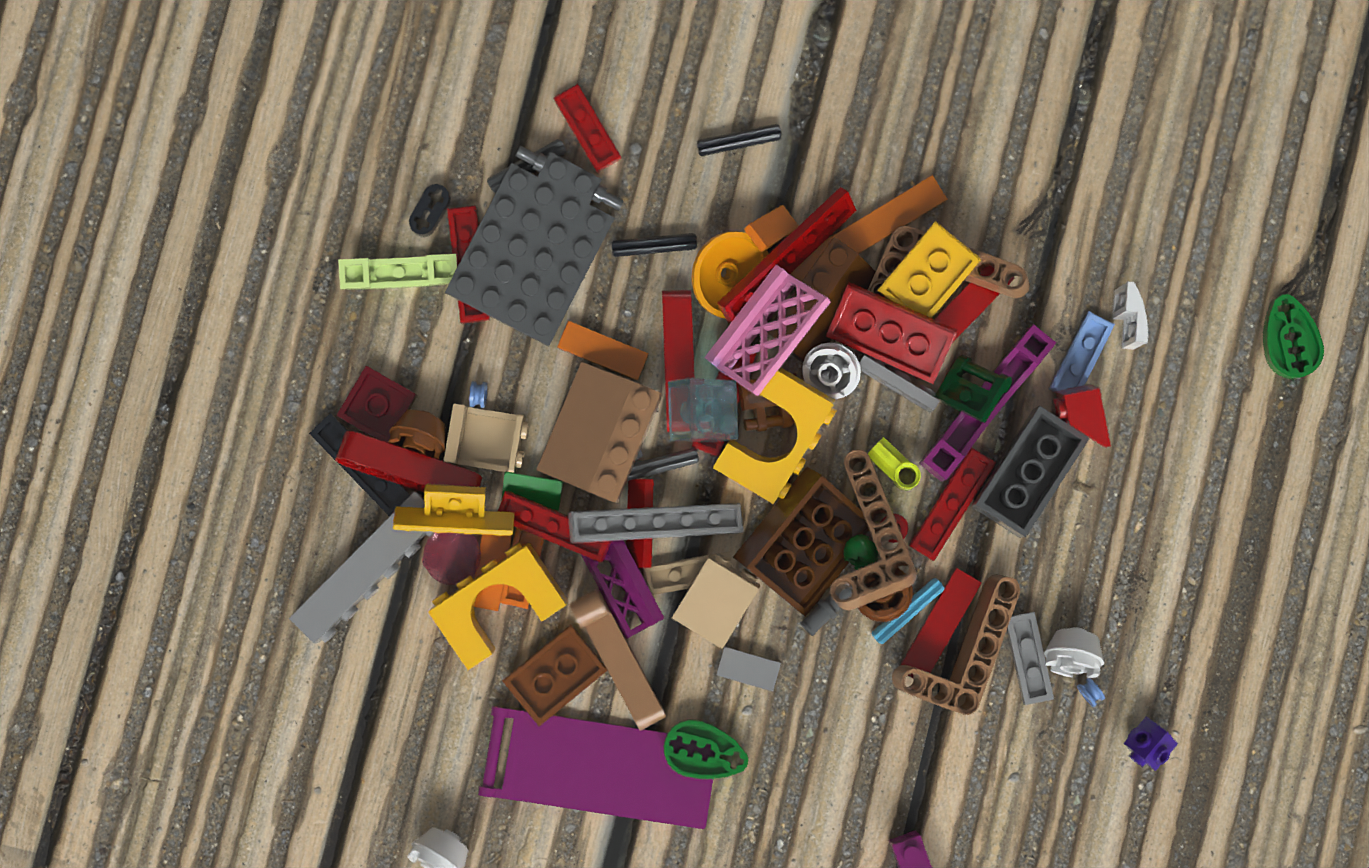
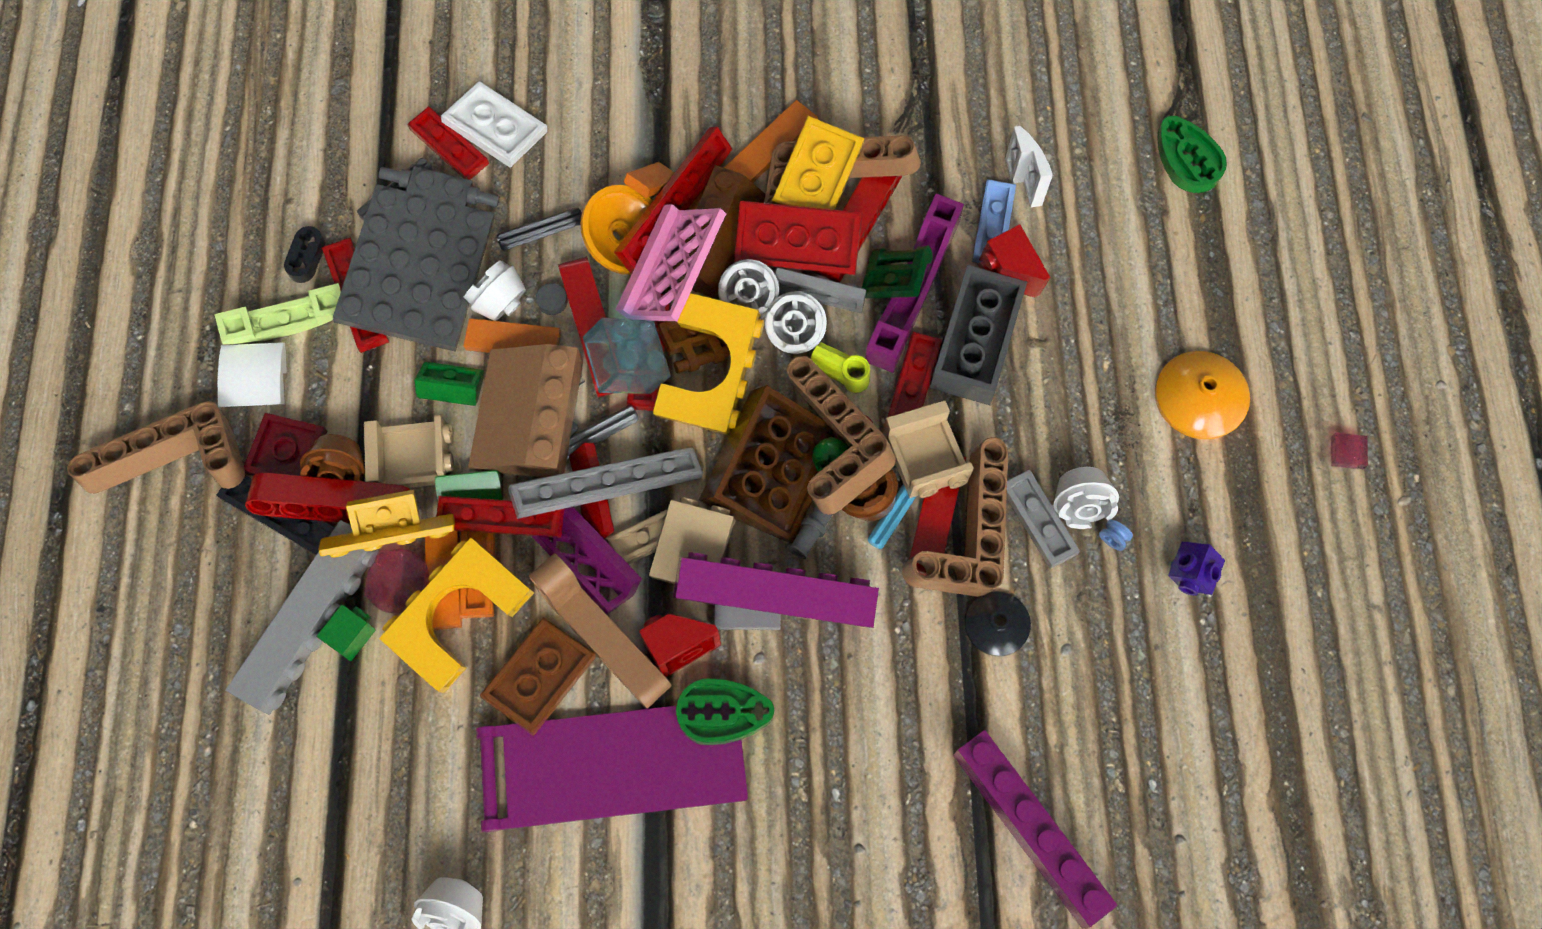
camera: 15 degrees left, 15 degrees down
medium blue bush [469,381,487,408] -> none
black axle [697,124,782,156] -> none
none -> medium nougat beam [67,401,245,494]
none -> white slope [218,343,287,407]
none -> green brick [316,605,376,661]
none -> green slope [414,362,484,406]
none -> white tile [441,81,547,168]
none -> white cone [464,260,526,321]
none -> dark grey tile [536,283,568,315]
none -> red slope [639,614,721,678]
none -> magenta brick [673,552,879,628]
none -> white cone [765,291,827,354]
none -> tan panel [882,400,974,498]
none -> black dish [965,591,1031,656]
none -> light orange dish [1155,351,1250,439]
none -> clear pink plate [1331,433,1368,470]

